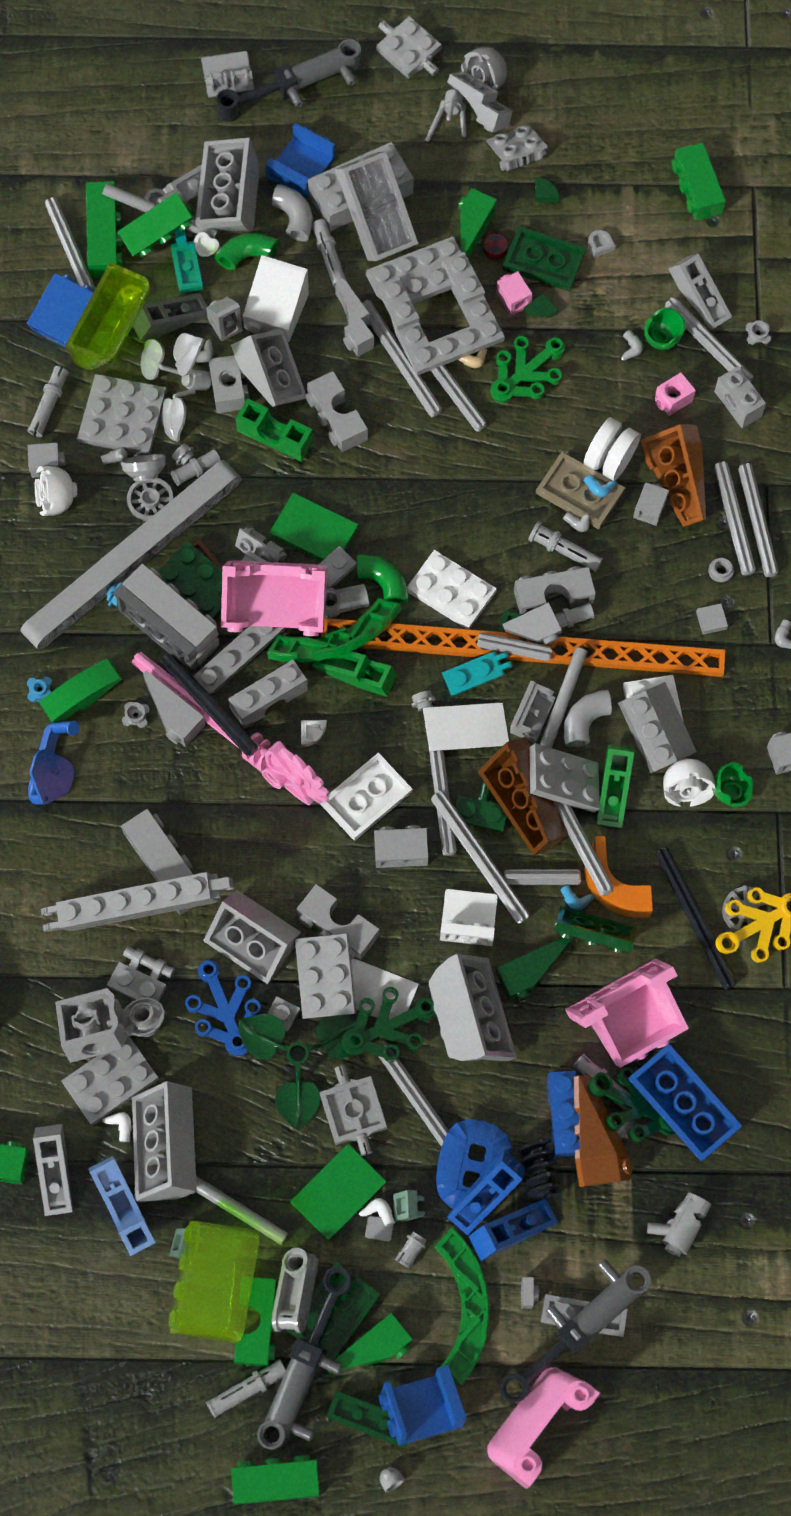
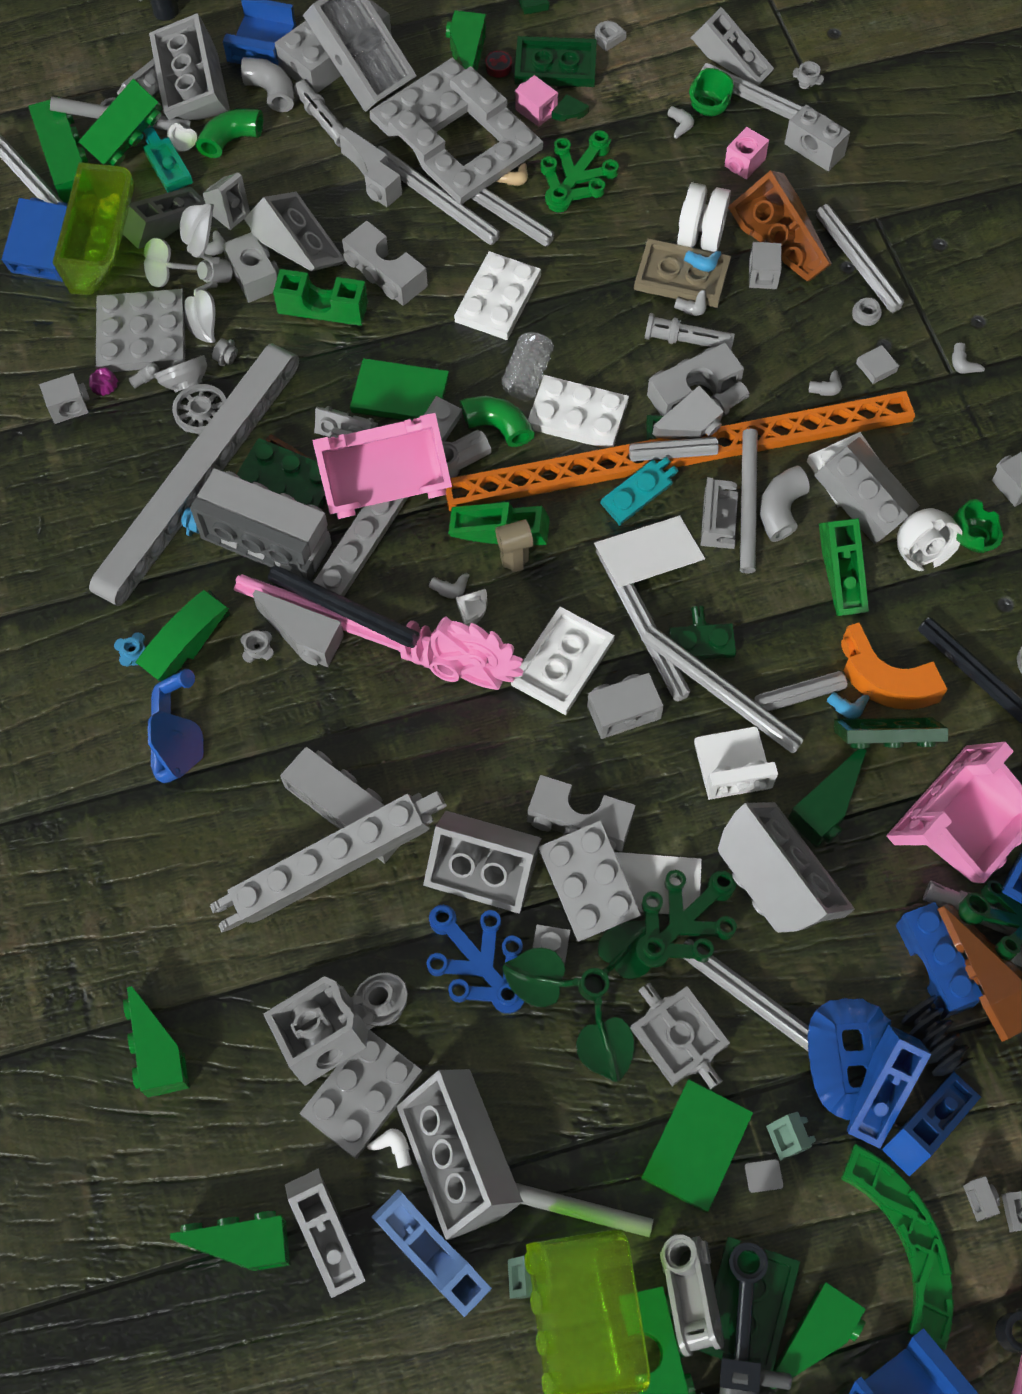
camera: 15 degrees left, 5 degrees down
light grey pin [27,366,69,437] -> none
white cylinder [35,466,77,516] -> none
light grey plate [107,946,175,1002] -> none
light grey pin [171,449,221,486] -> none
light grey arch [228,660,308,729] -> none
white slope [243,255,309,342] -> none
green tile [267,598,402,662] -> none
white animal [359,1198,395,1227] -> none
light grey pin [395,1232,427,1269] -> none
light grey plate [411,691,436,711] -> none
reddish brown wedge [478,737,568,855] -> none
light grey plate [529,743,600,813] -> none
light grey axle [554,801,613,896] -> none
light grey axle [738,463,779,577] -> none
none -> magenta piece [89,367,118,396]
none -> light grey animal [429,573,469,599]
none -> white plate [454,251,541,340]
none -> dark tan piece [495,519,533,572]
none -> clear piece [502,332,554,401]
none -> light grey animal [808,370,842,396]

